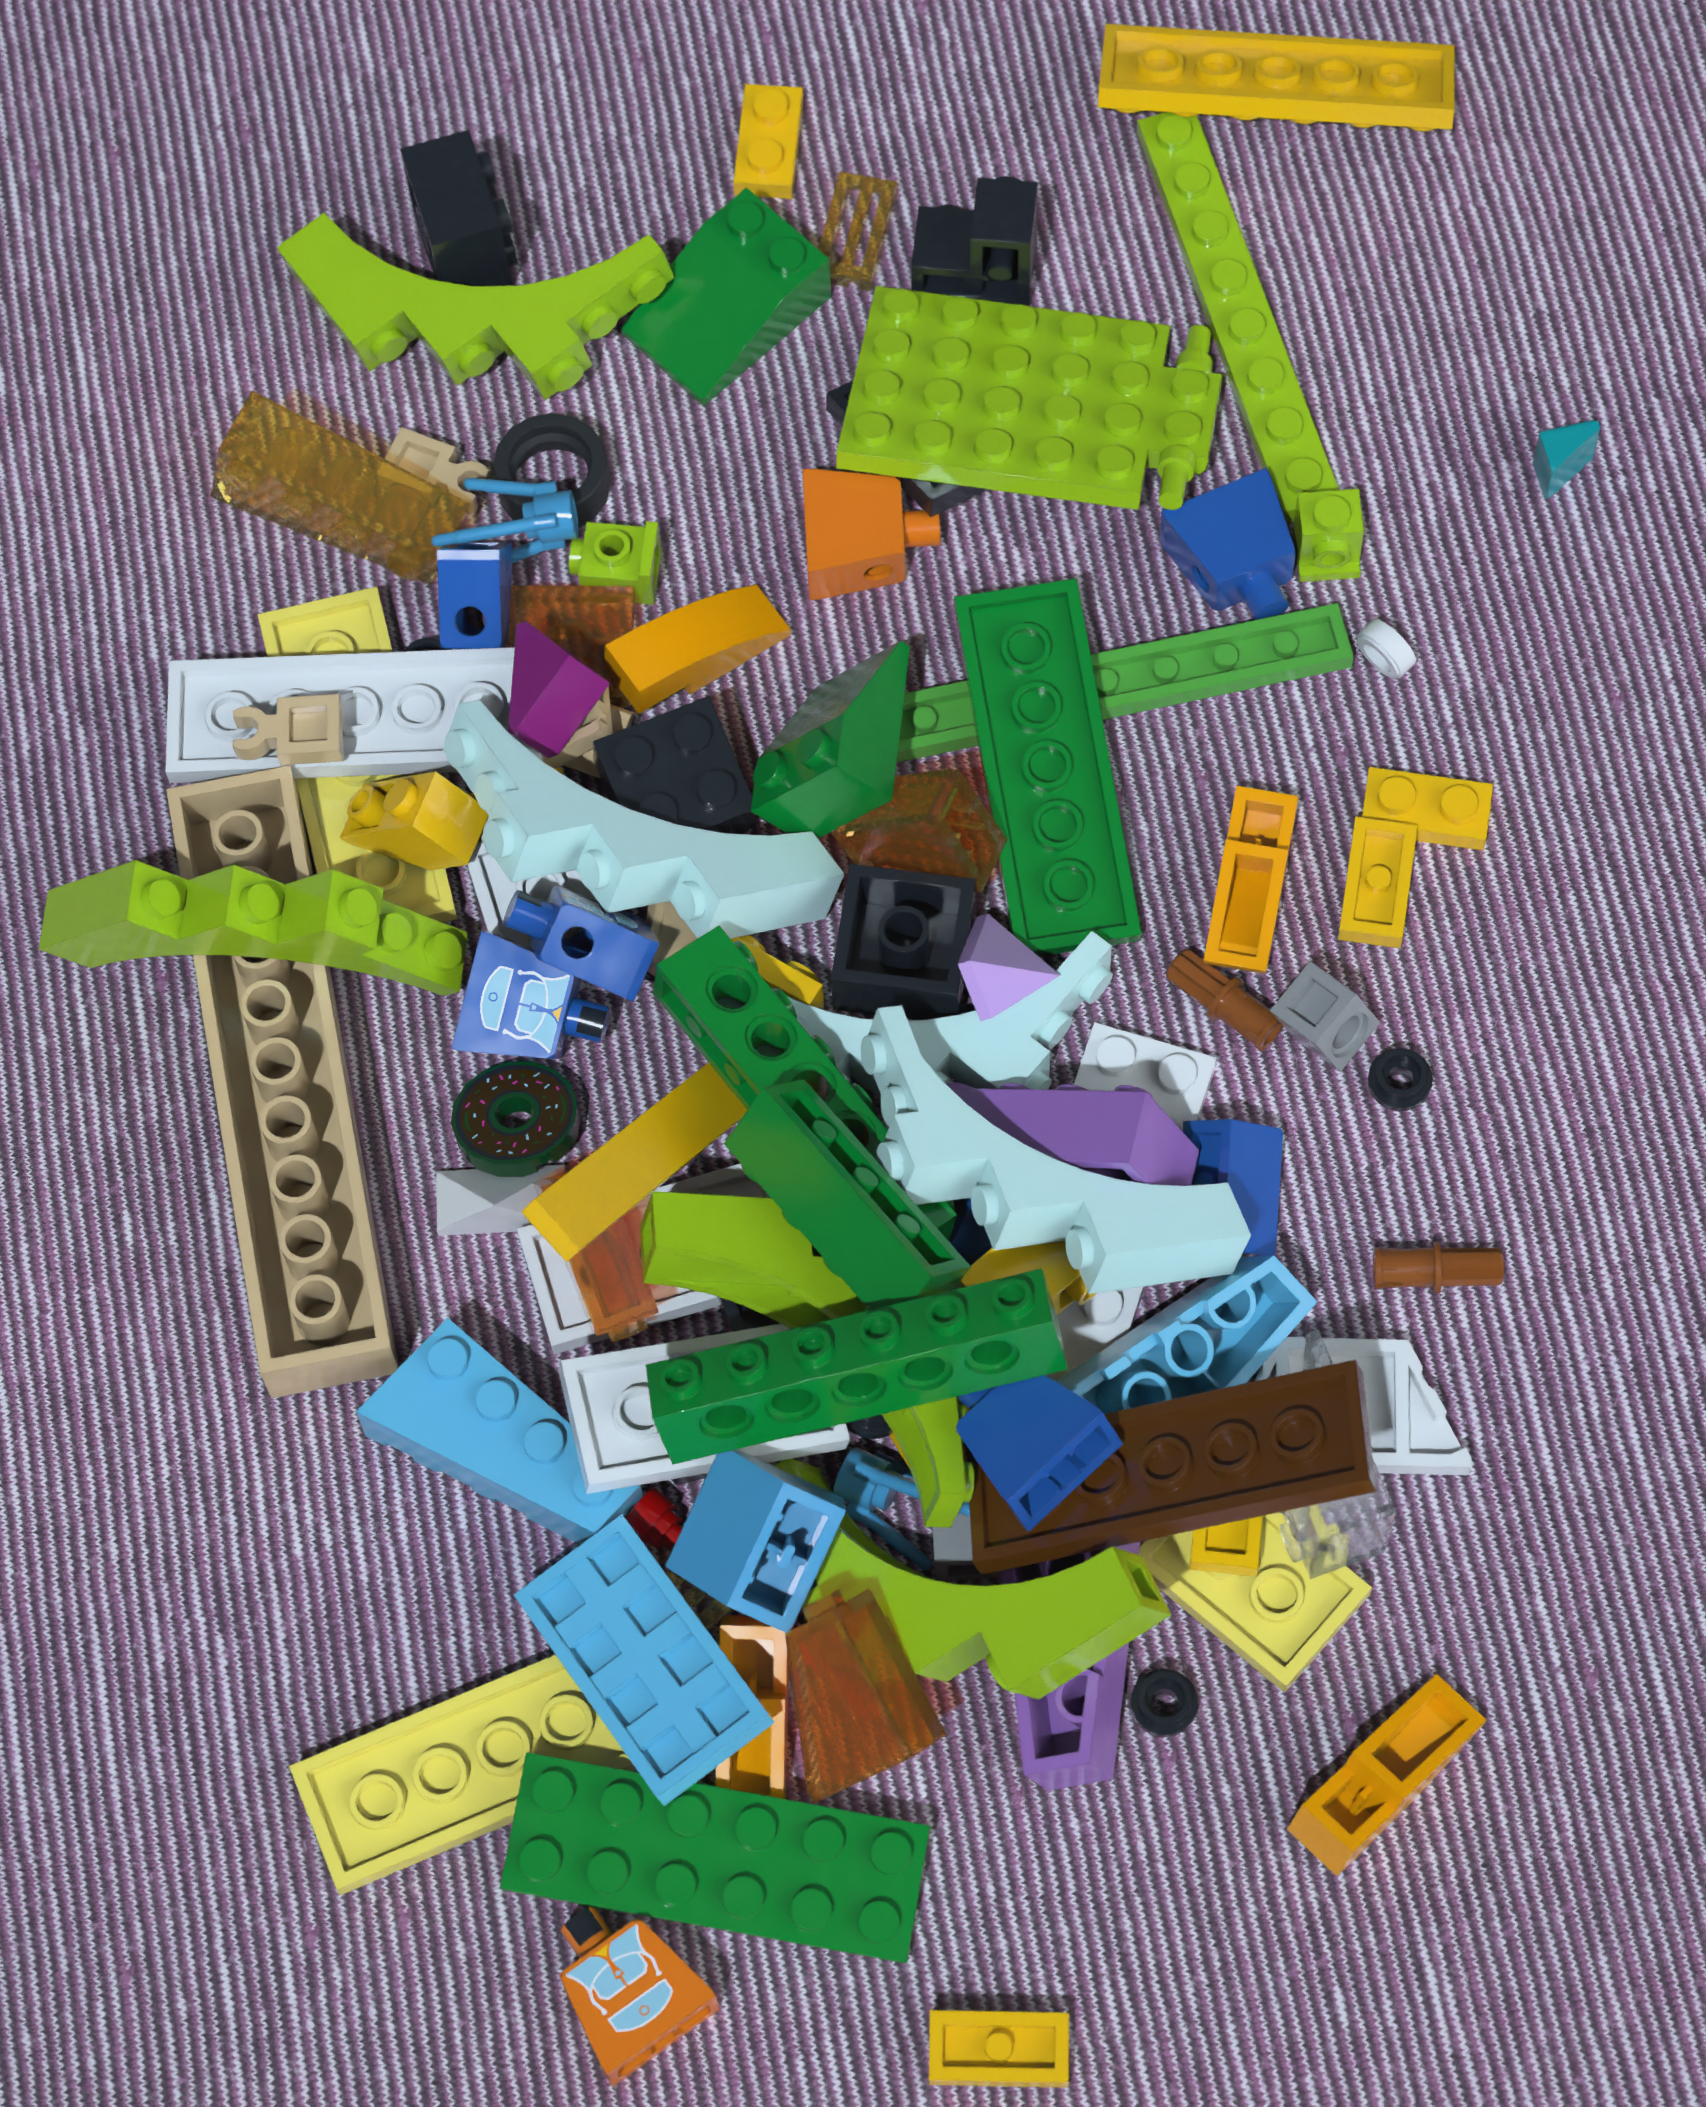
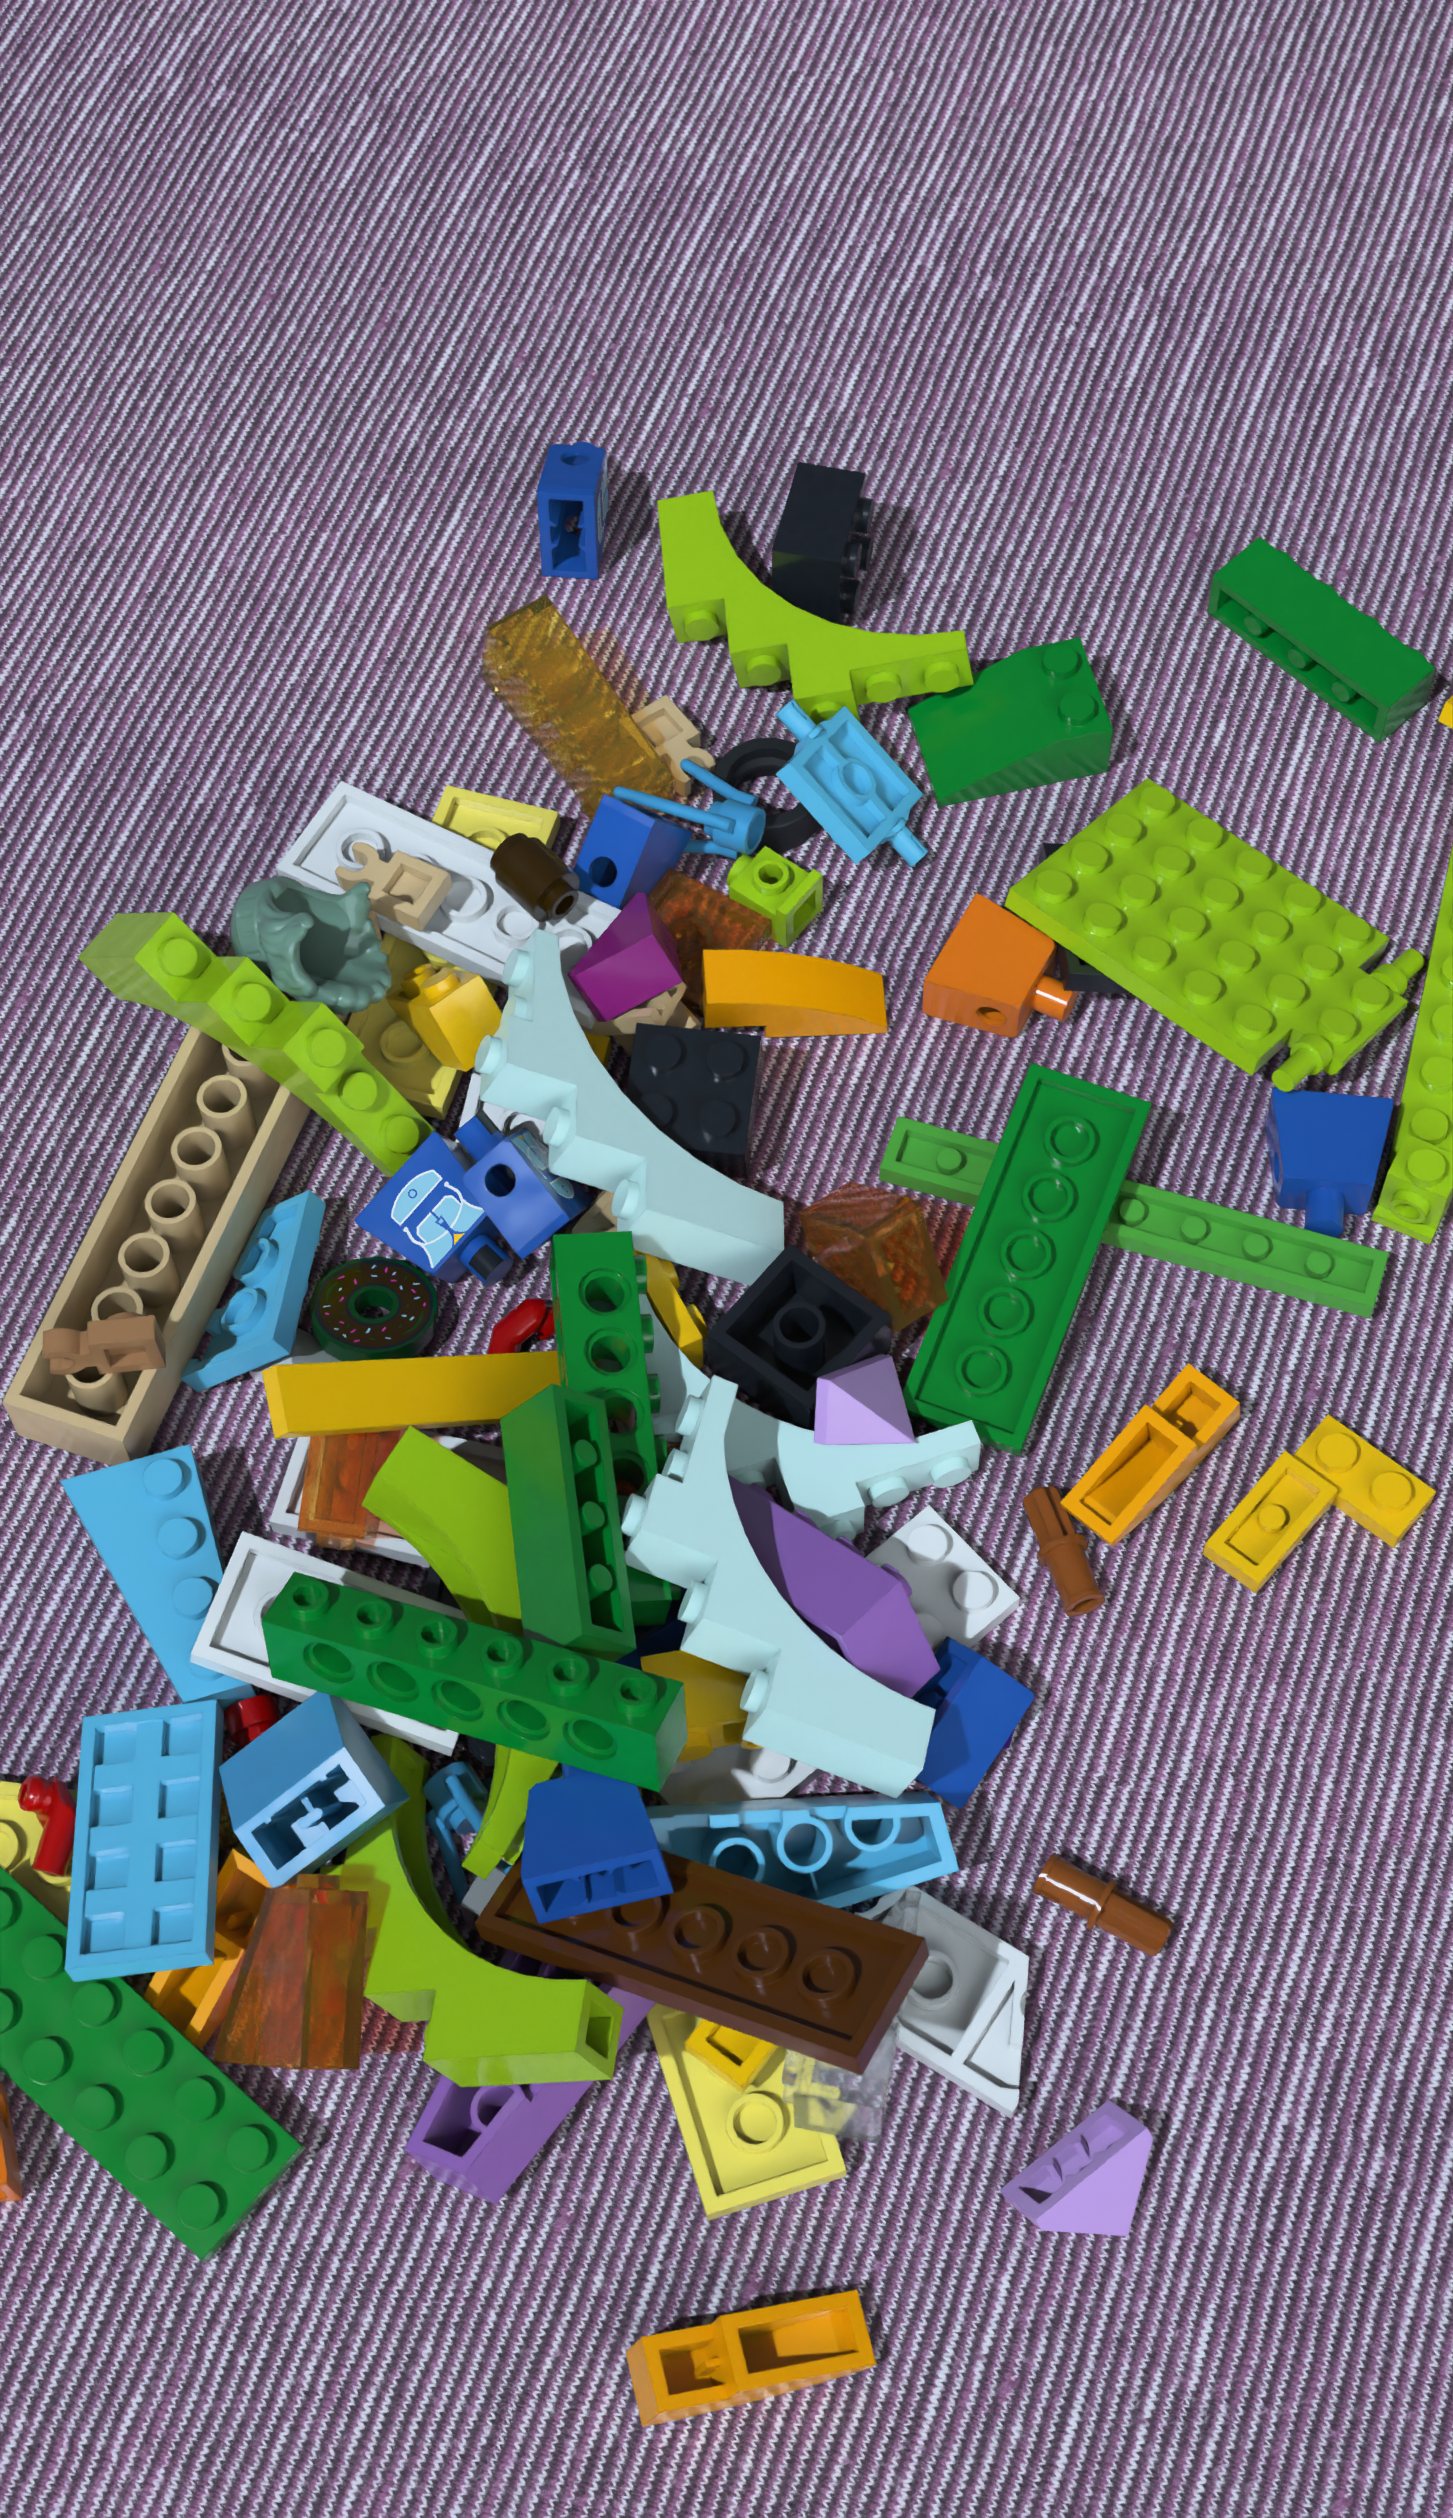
camera: 30 degrees right, 5 degrees down
yellow plate [733,84,804,199] -> none
green slope [751,641,910,838] -> none
clear yellow tile [819,171,897,291] -> none
black brick [911,176,1038,306] -> none
yellow plate [929,2010,1069,2088] -> none
black plate [1130,1669,1198,1737] -> none
light grey brick [1270,961,1380,1072] -> none
white tile [1357,619,1416,679] -> none
black plate [1368,1048,1433,1111] -> none
none -> red arm [18,1774,77,1878]
none -> medium nougat plate [43,1312,166,1375]
none -> medium azure wing [180,1190,326,1392]
none -> sand green hair [230,876,392,1016]
none -> red arm [487,1297,555,1354]
none -> dark brown brick [490,833,580,922]
none -> blue torso [537,442,609,580]
none -> medium azure plate [775,698,929,867]
none -> lavender slope [1000,2100,1153,2236]
none -> green brick [1207,537,1436,743]

